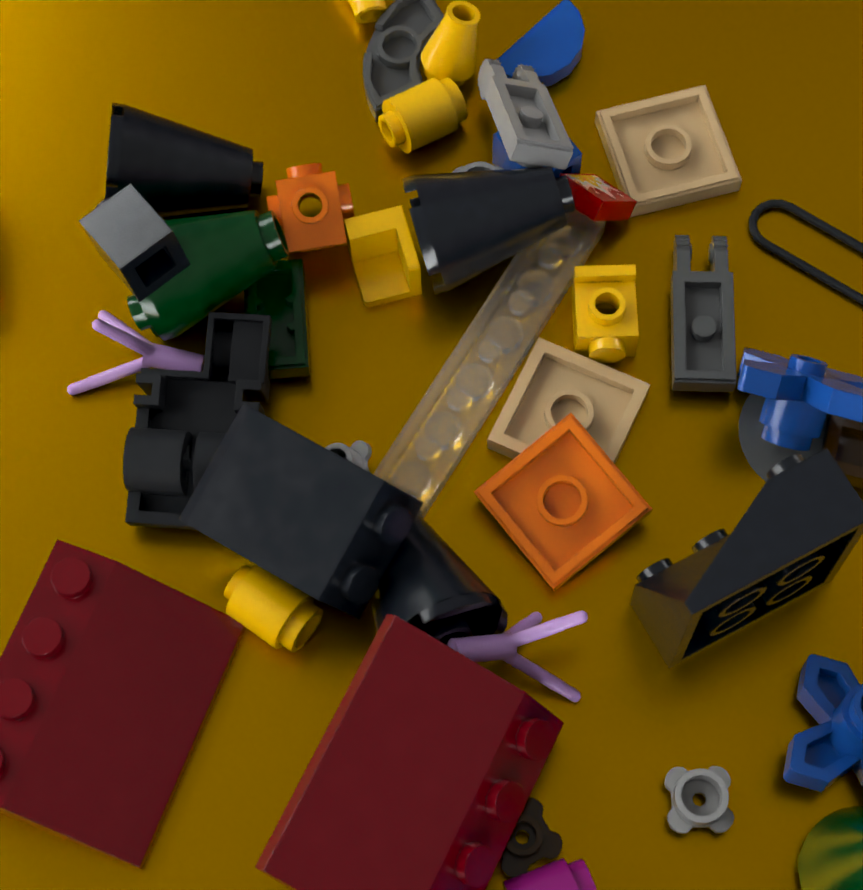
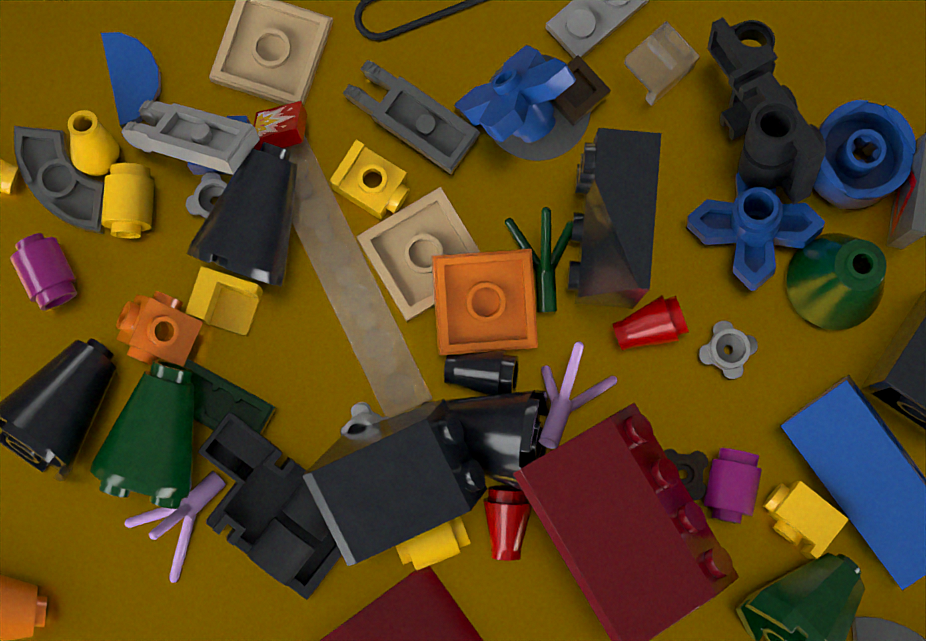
camera: 65 degrees left, 15 degrees up
brick [79,183,191,302] -> none
none -> magenta brick [10,233,77,310]
none -> black cone [444,350,519,395]
none -> red cone [483,485,532,561]
none -> dark green plant [504,207,572,312]
none -> red cone [612,295,689,351]

